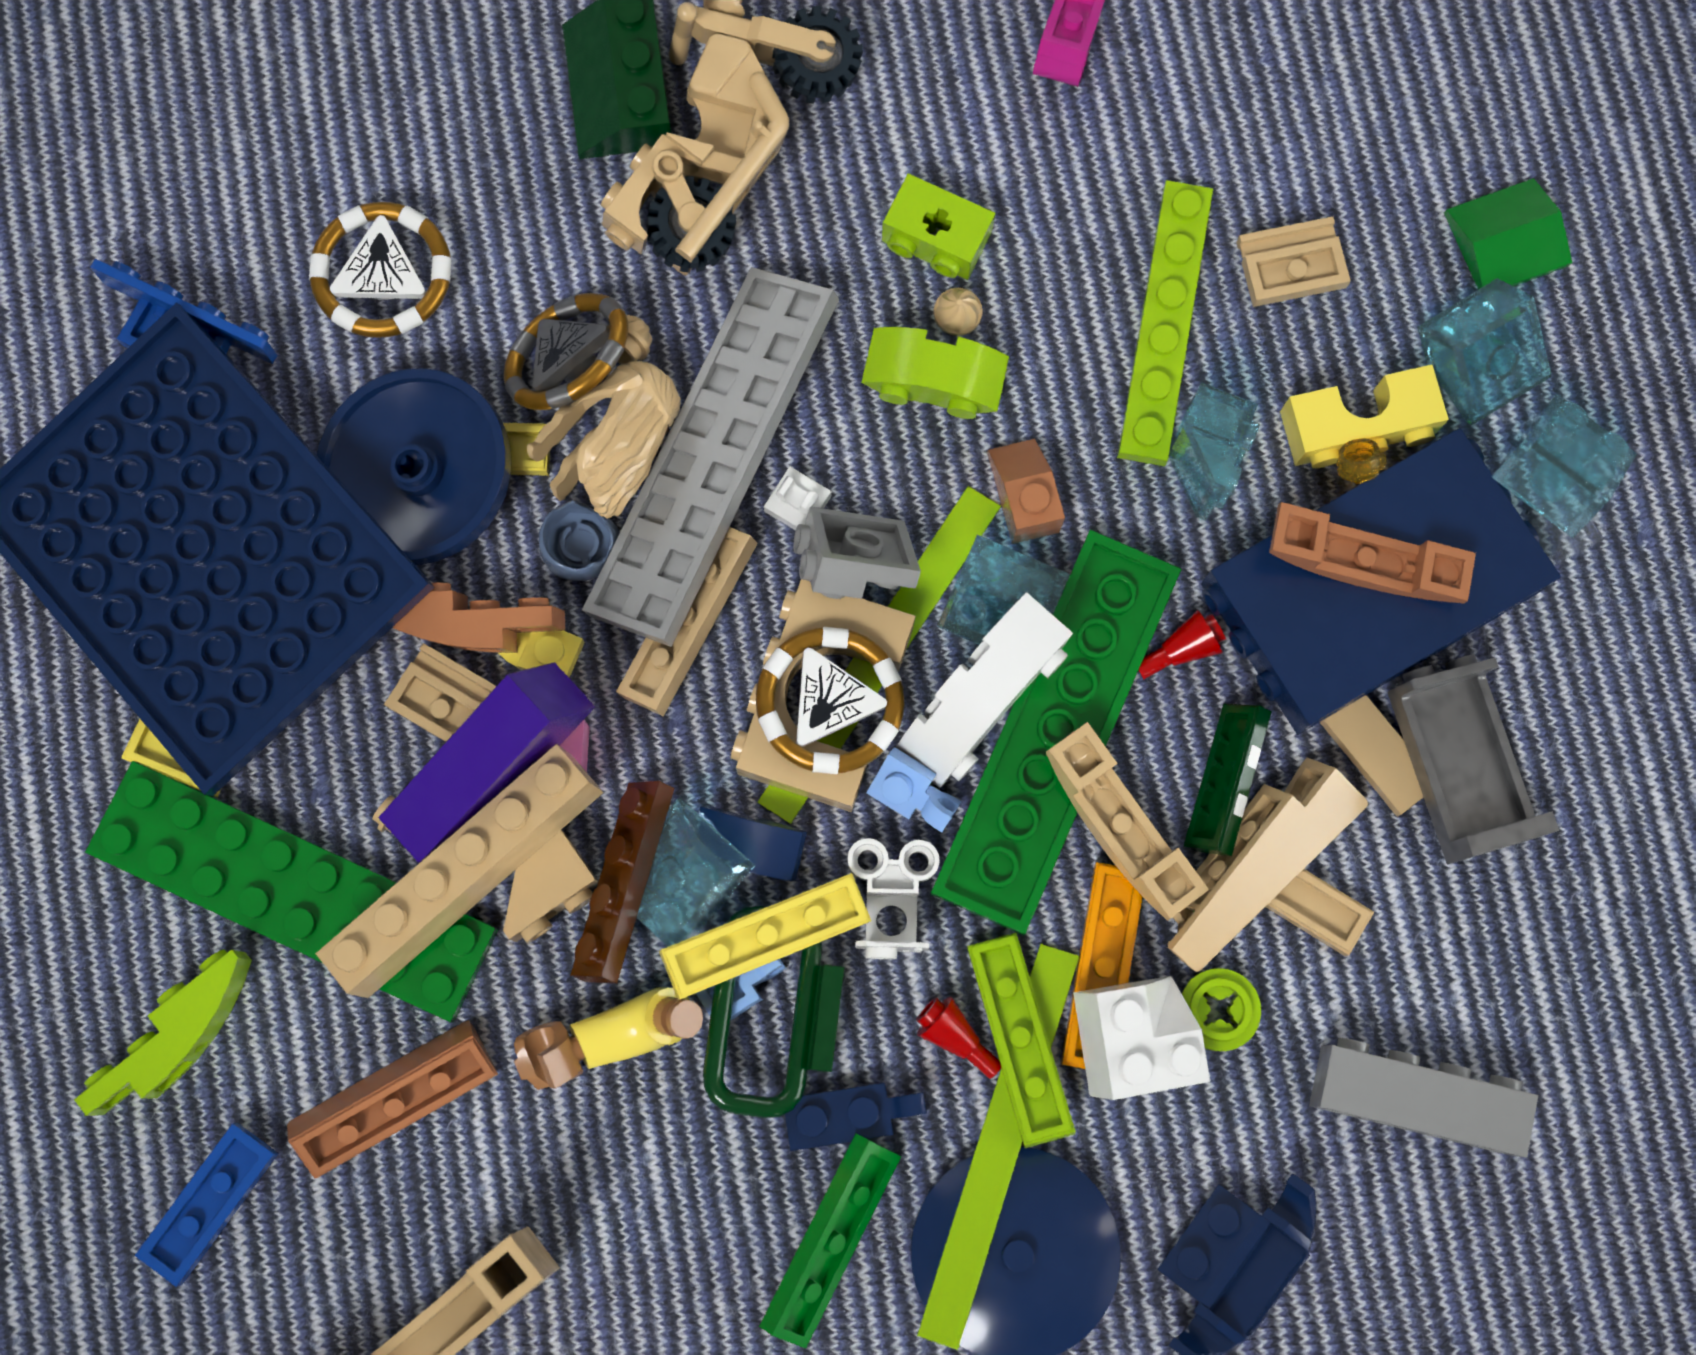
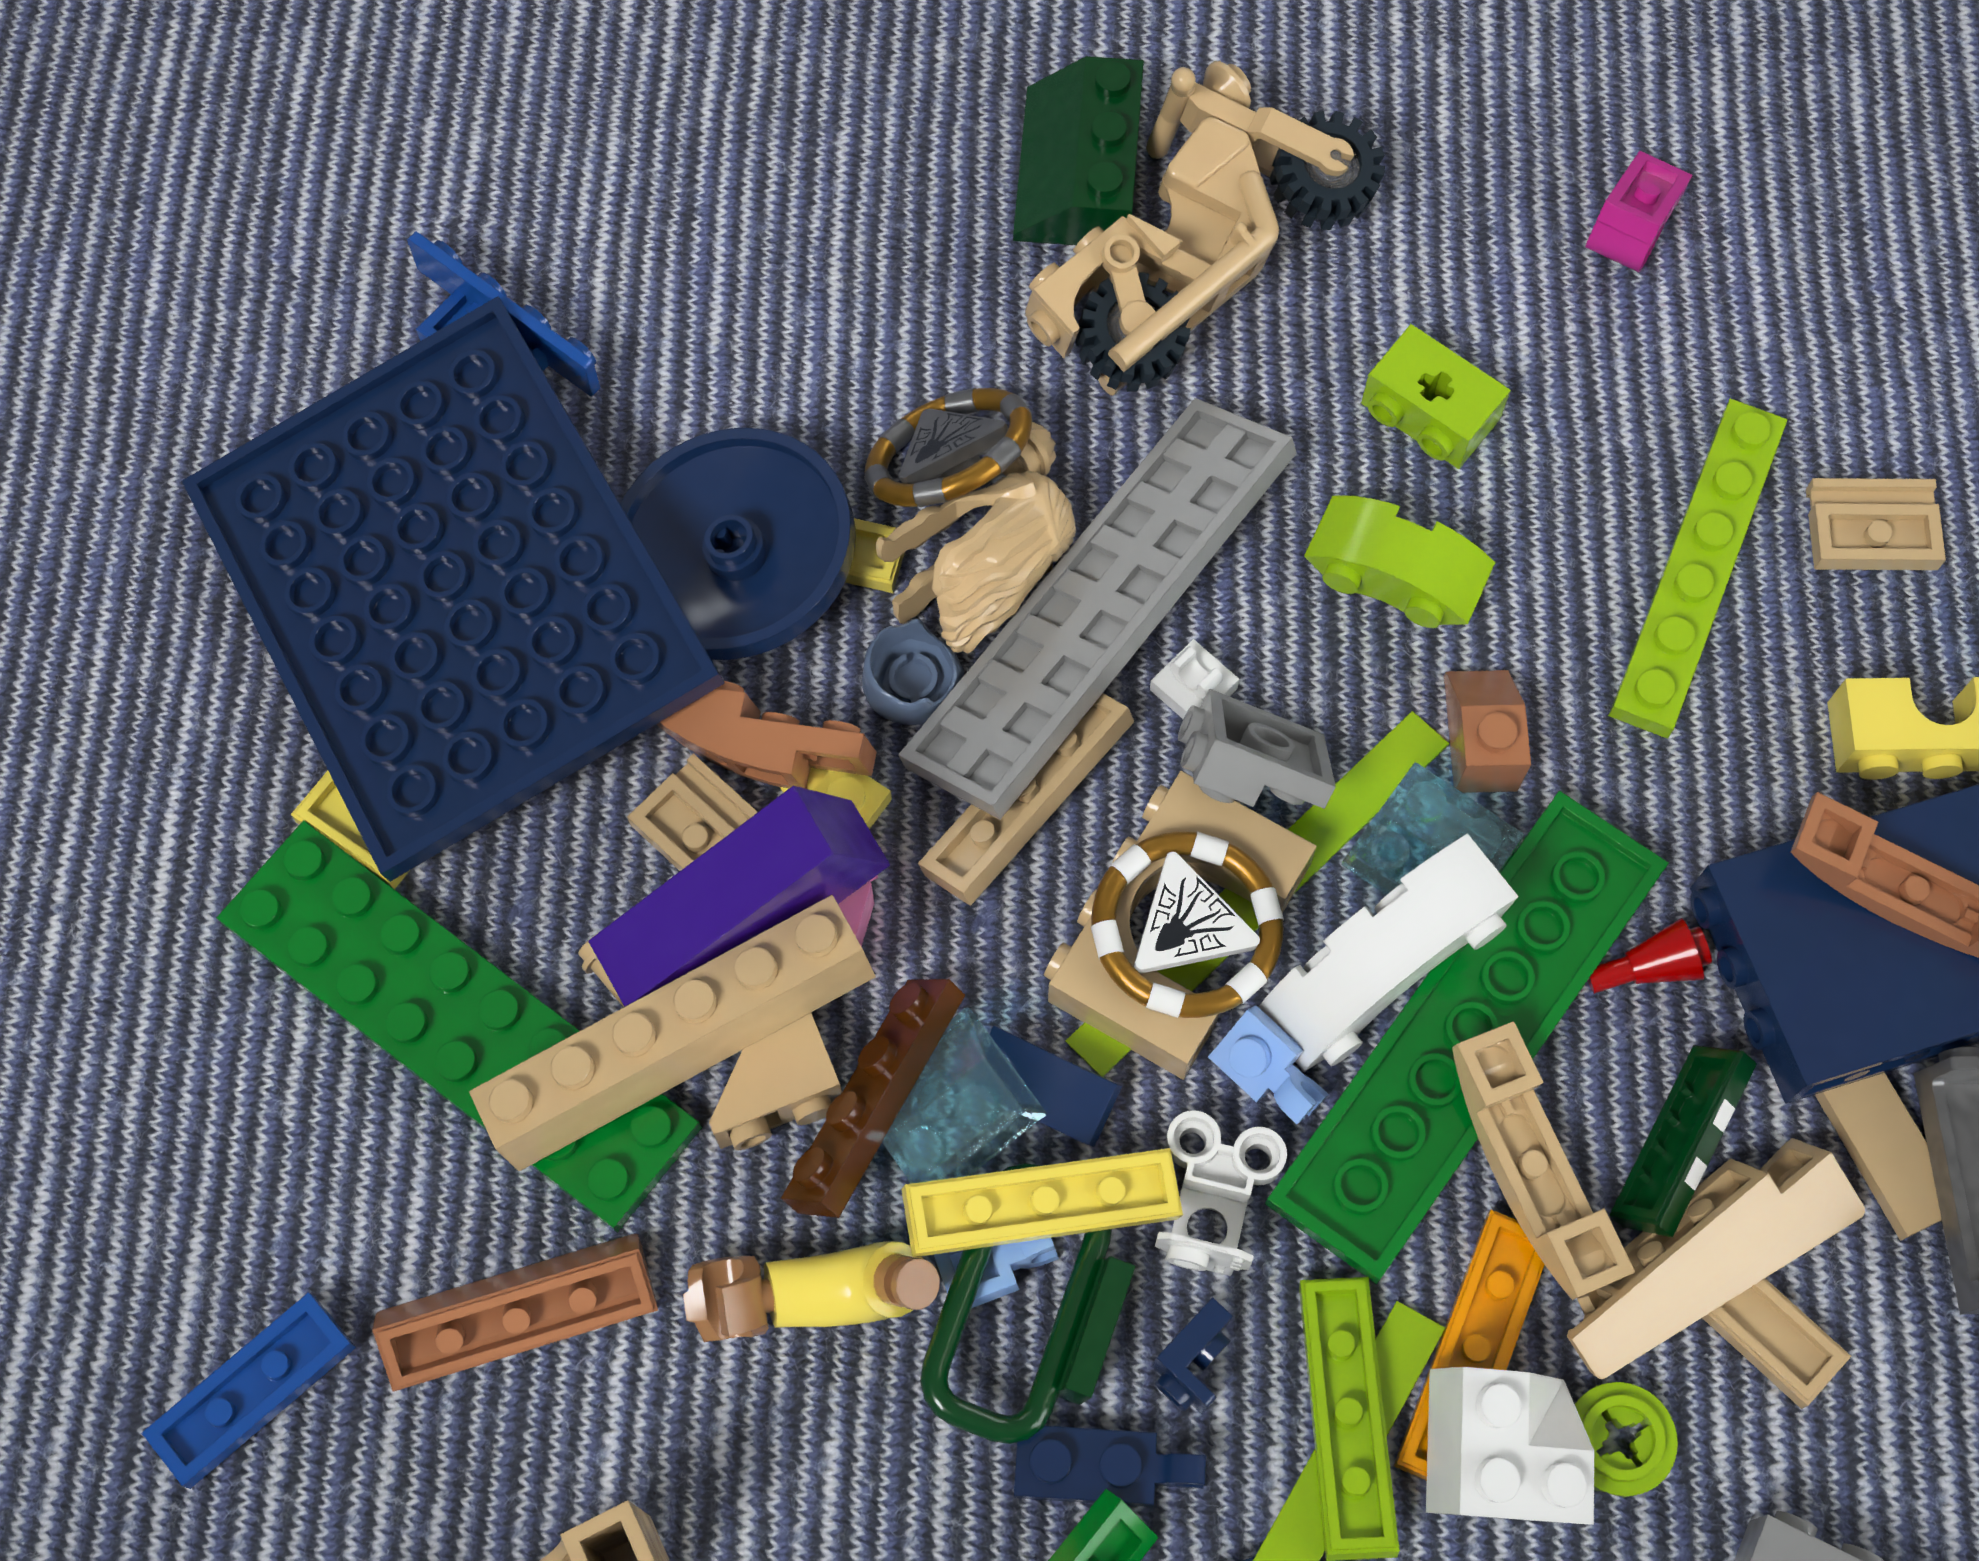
camera: 15 degrees right, 10 degrees down
lime slope [74,949,252,1116] -> none
piece [309,202,452,338] -> none
red cone [916,996,1001,1079] -> none
tan plate [934,288,982,336] -> none
clear light blue slope [1169,382,1260,521] -> none
clear yellow plate [1337,438,1387,484] -> none
none -> dark blue bracket [1151,1297,1233,1414]

